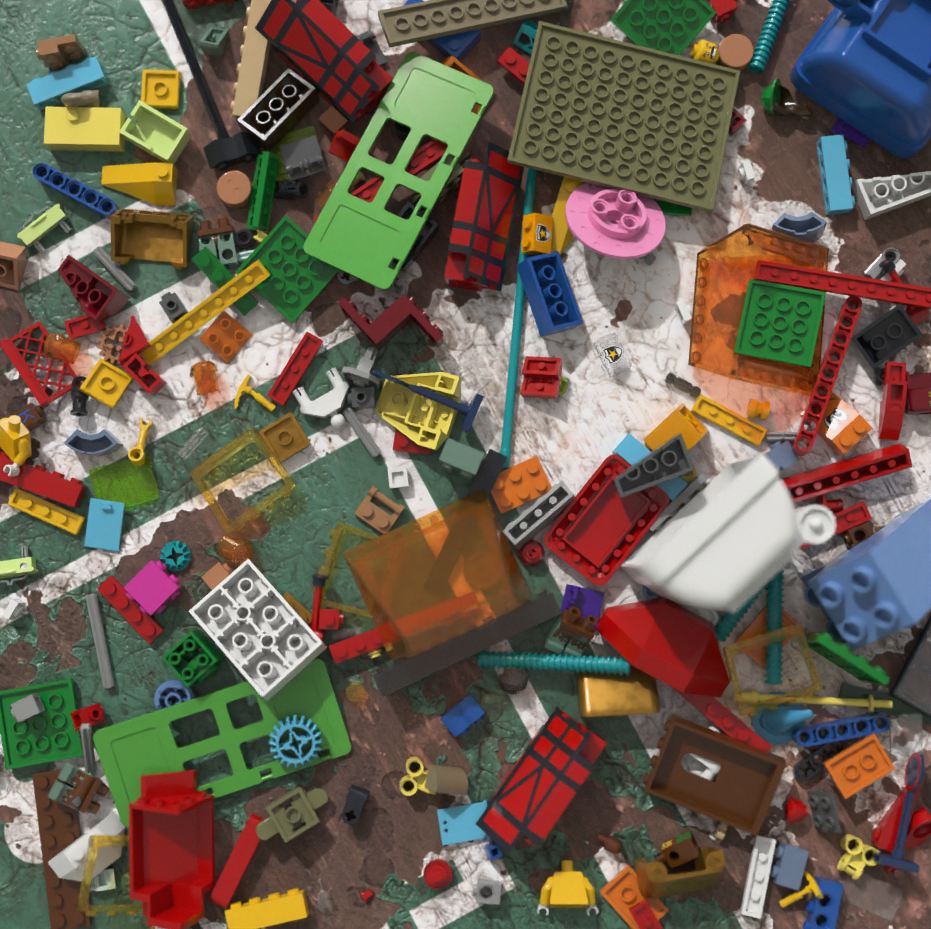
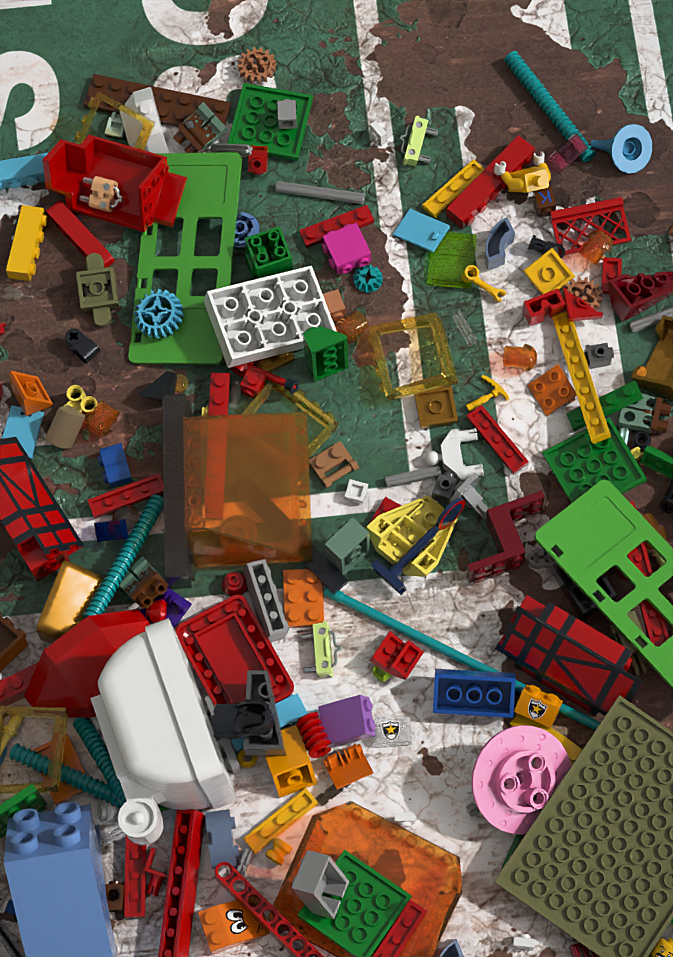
camera: 110 degrees right, 15 degrees down
none -> orange slope [9,371,53,416]
none -> light nougat piece [79,176,122,213]
none -> clear orange piece [86,400,120,437]
none -> red plate [88,473,167,519]
none -> clear blue plate [94,519,129,542]
none -> black slope [139,371,178,403]
none -> red cone [146,599,167,623]
none -> black hair [211,699,274,739]
none -> light grey piece [291,850,349,919]
none -> red piece [296,712,331,758]
none -> yellowish green piece [301,621,340,678]
none -> green slope [303,326,349,382]
none -> medium lavender brick [318,695,376,748]
none -> orange hinge [323,744,374,790]

